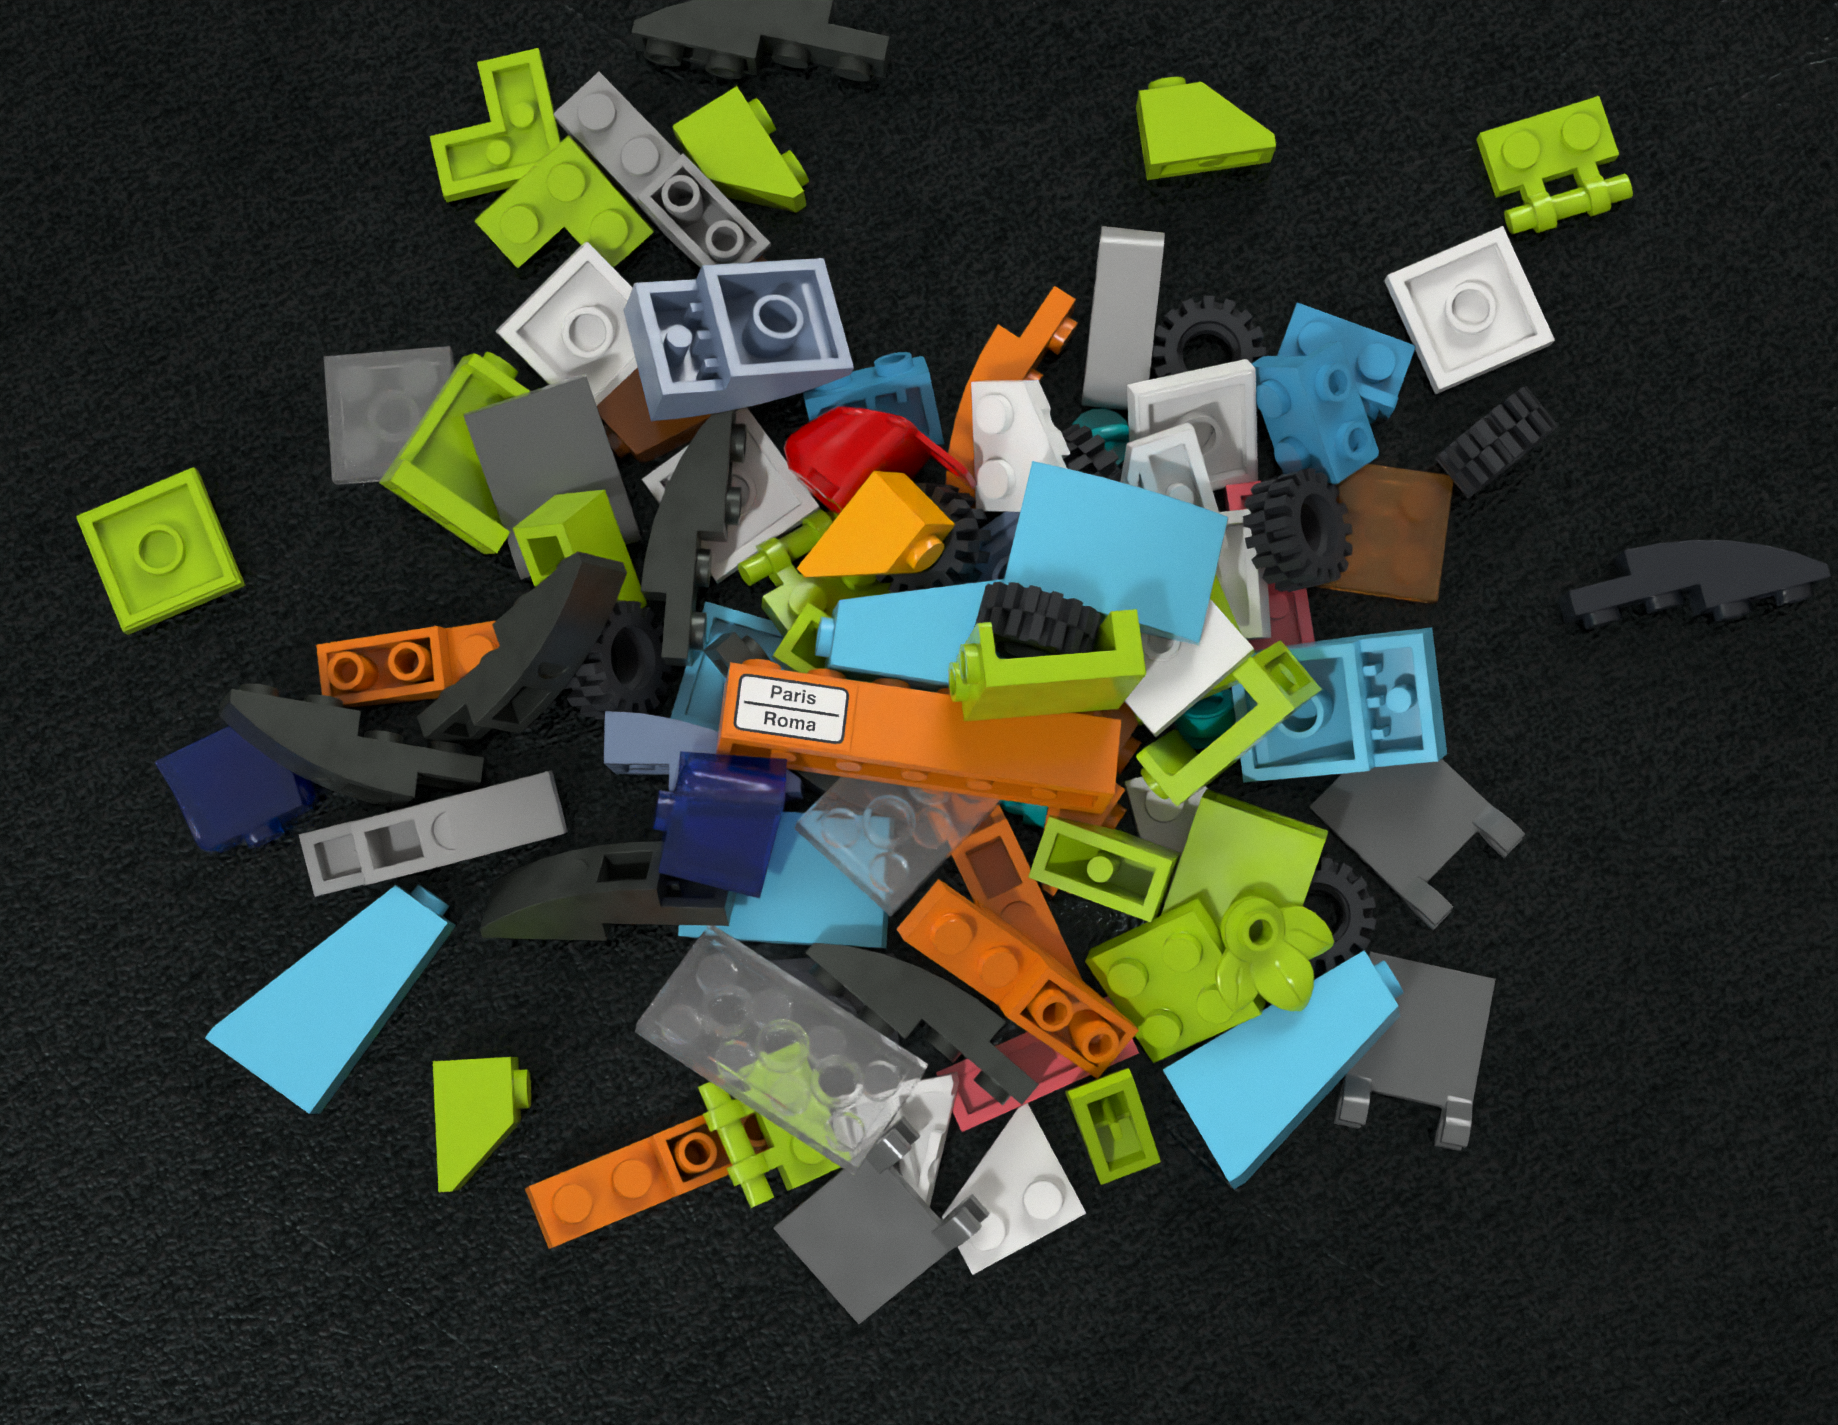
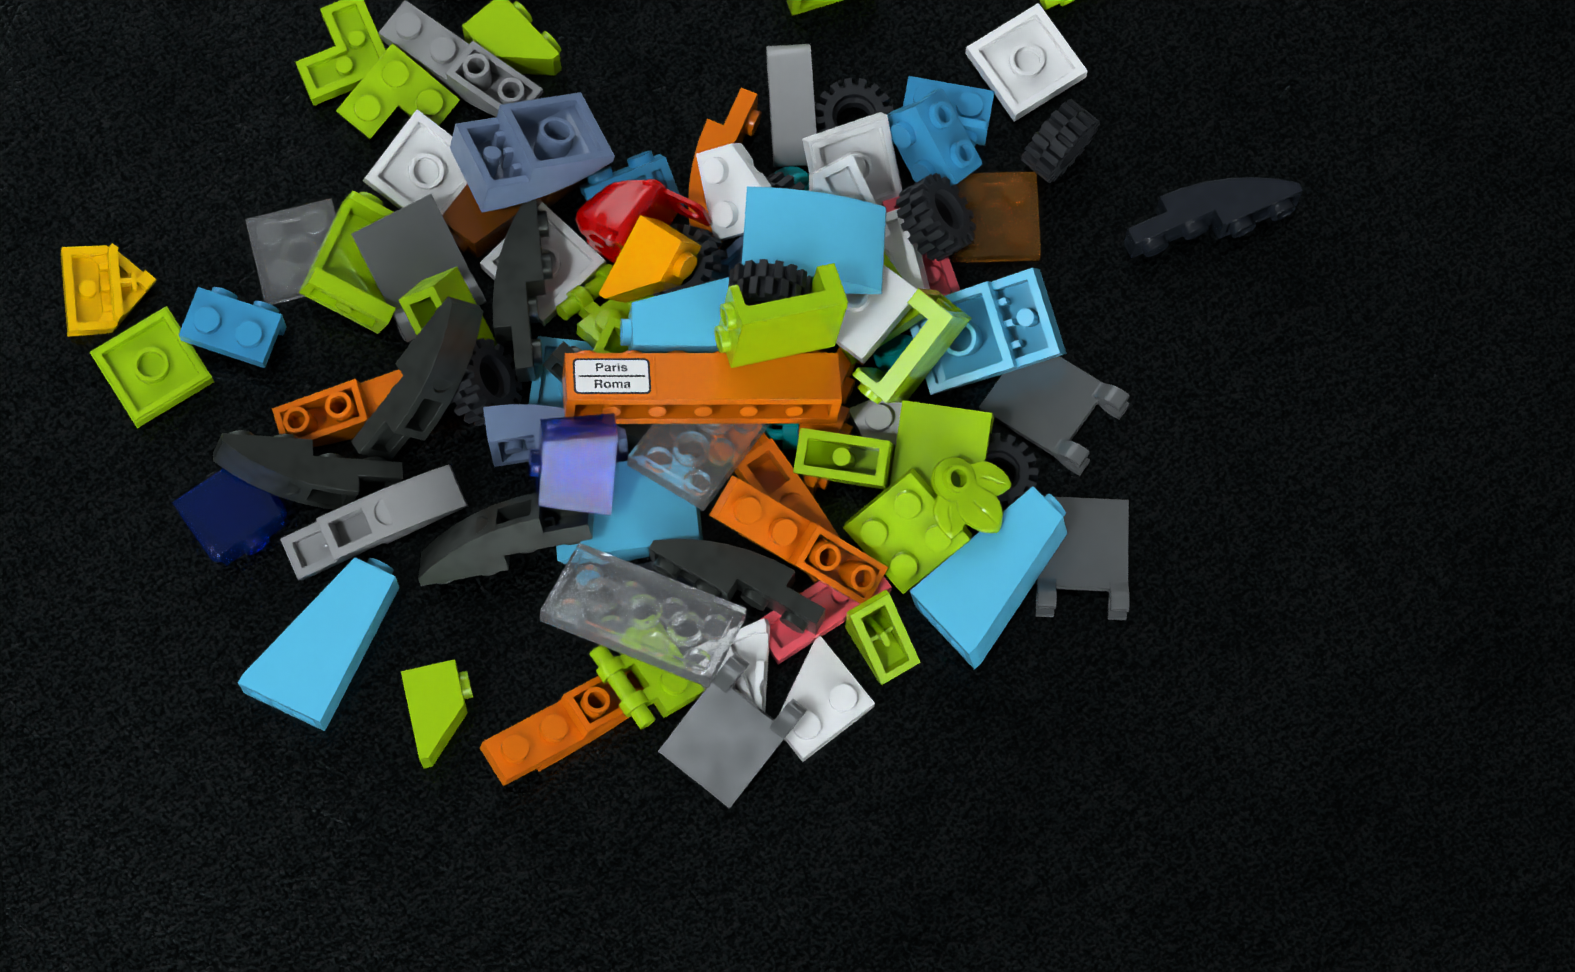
camera: 15 degrees left, 10 degrees down
none -> yellow slope [61,243,156,337]
none -> dark azure bracket [179,287,287,368]

